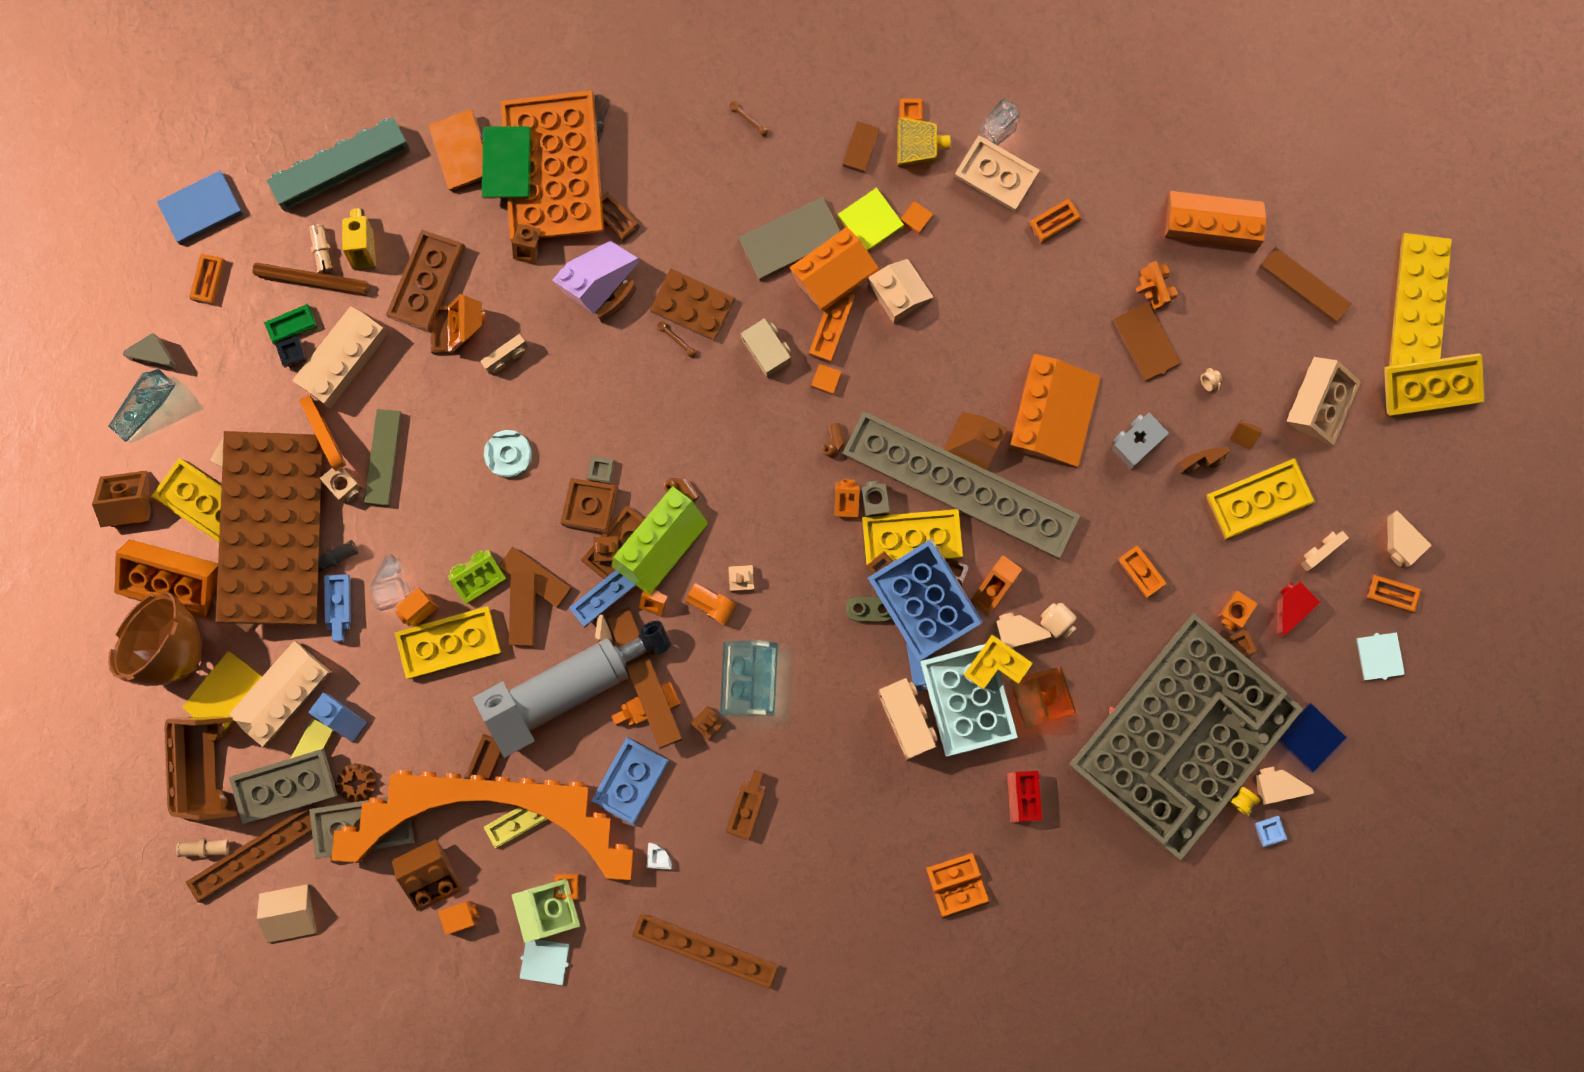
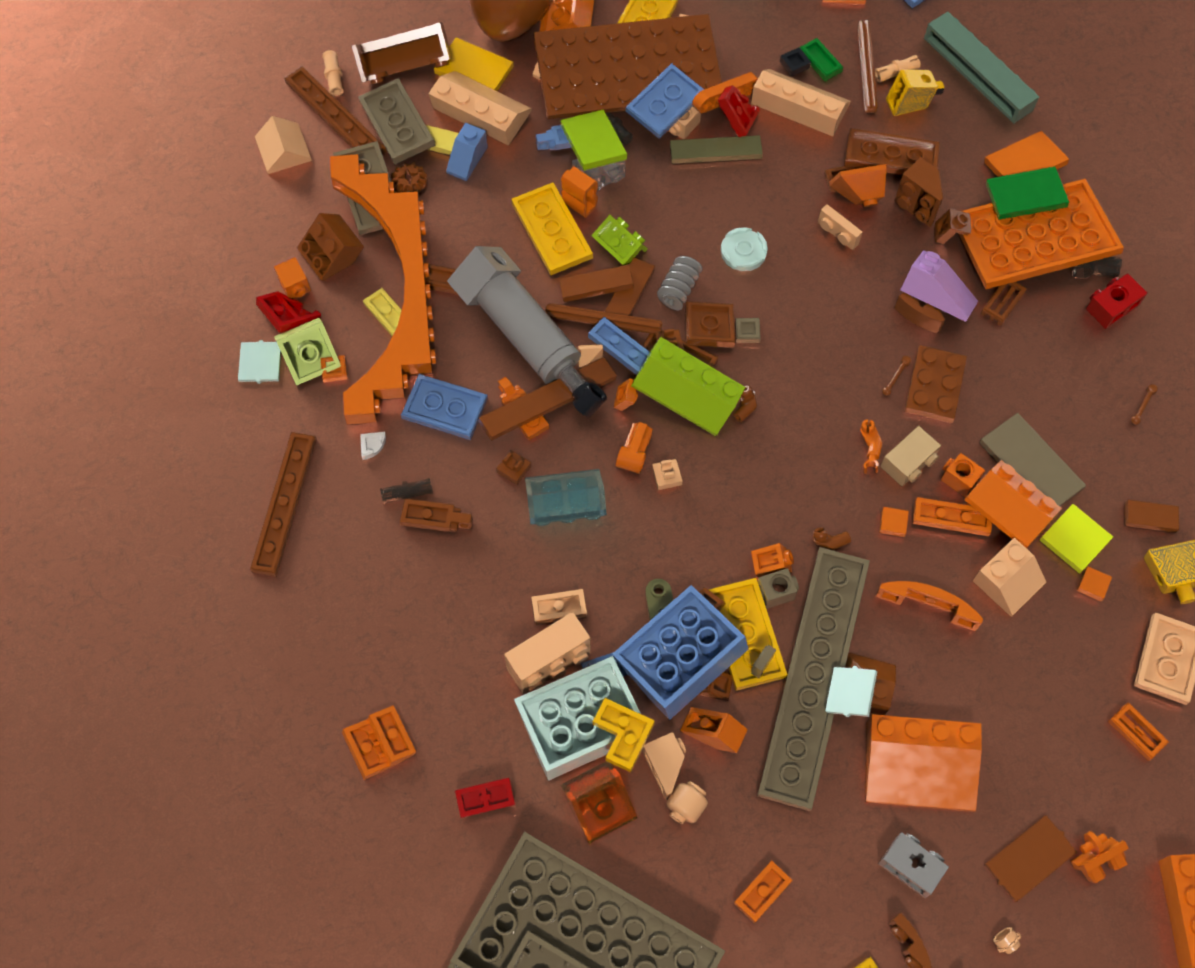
camera: 75 degrees right, 15 degrees down
none -> red wing [256,291,321,333]
none -> clear smoke pin [380,478,433,504]
none -> light nougat plate [531,589,587,625]
none -> dark orange axle [545,303,663,334]
none -> lime tile [561,110,627,171]
none -> medium blue tile [626,63,704,139]
none -> light grey piece [657,256,703,311]
none -> red wing [718,85,760,137]
none -> dark tan tile [751,645,776,678]
none -> light aqua piece [825,666,877,718]
none -> orange arm [860,419,882,474]
none -> orange slope [875,581,983,631]
none -> dark orange slope [894,157,943,227]
none -> orange brick [941,453,986,498]
none -> red brick [1086,273,1148,329]

